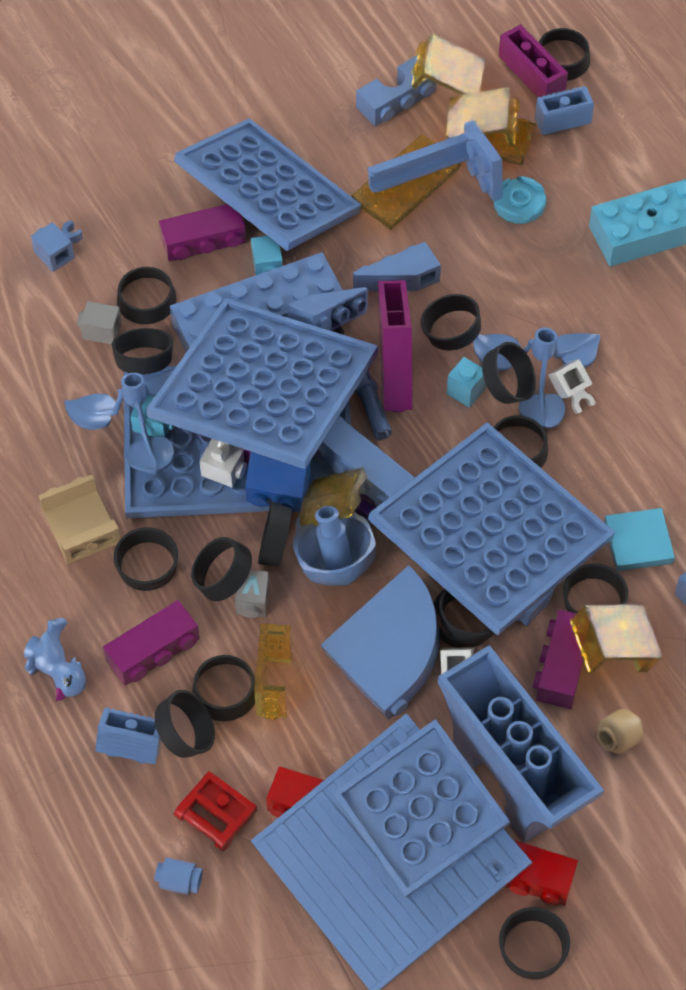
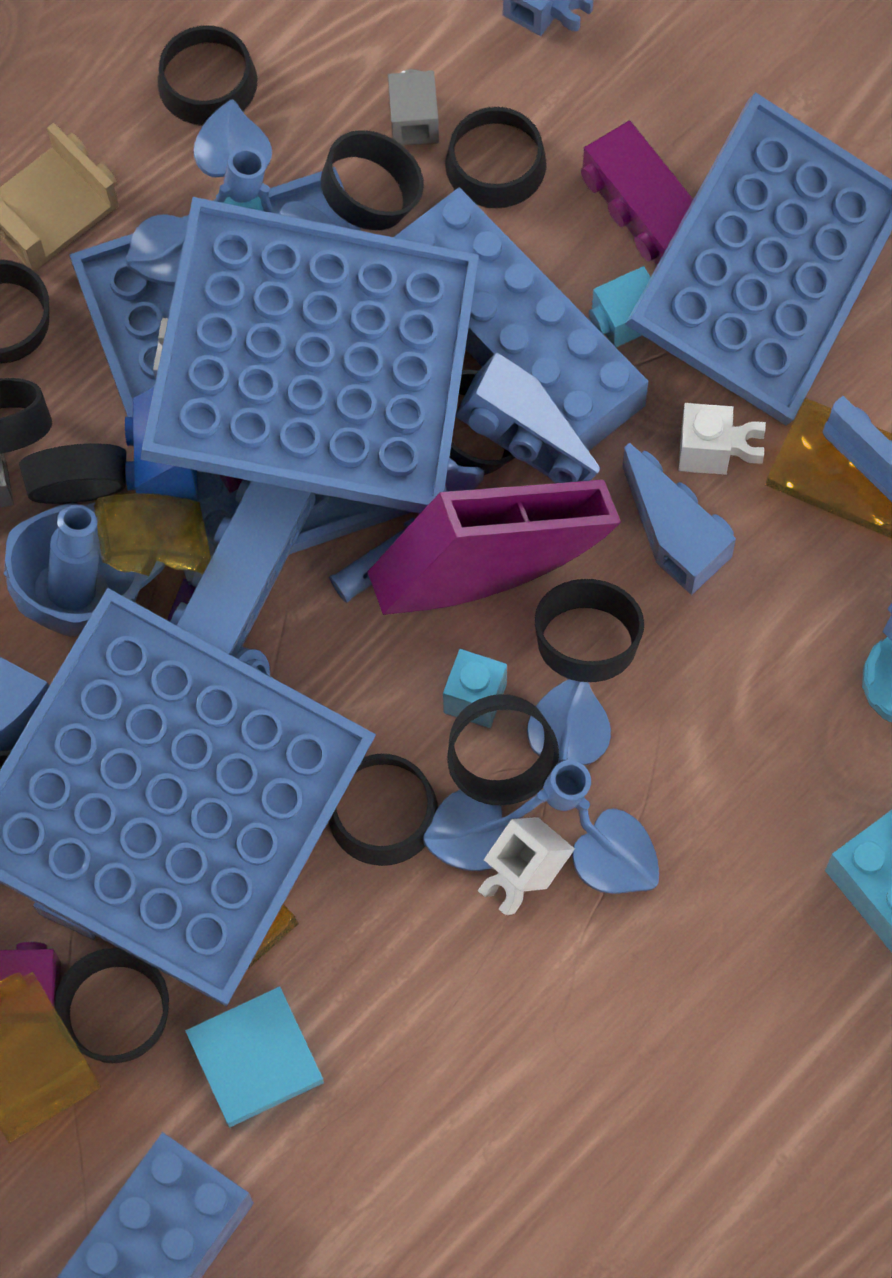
camera: 75 degrees right, 10 degrees up
none -> black tyre [158,25,258,125]
none -> white brick [678,403,766,475]

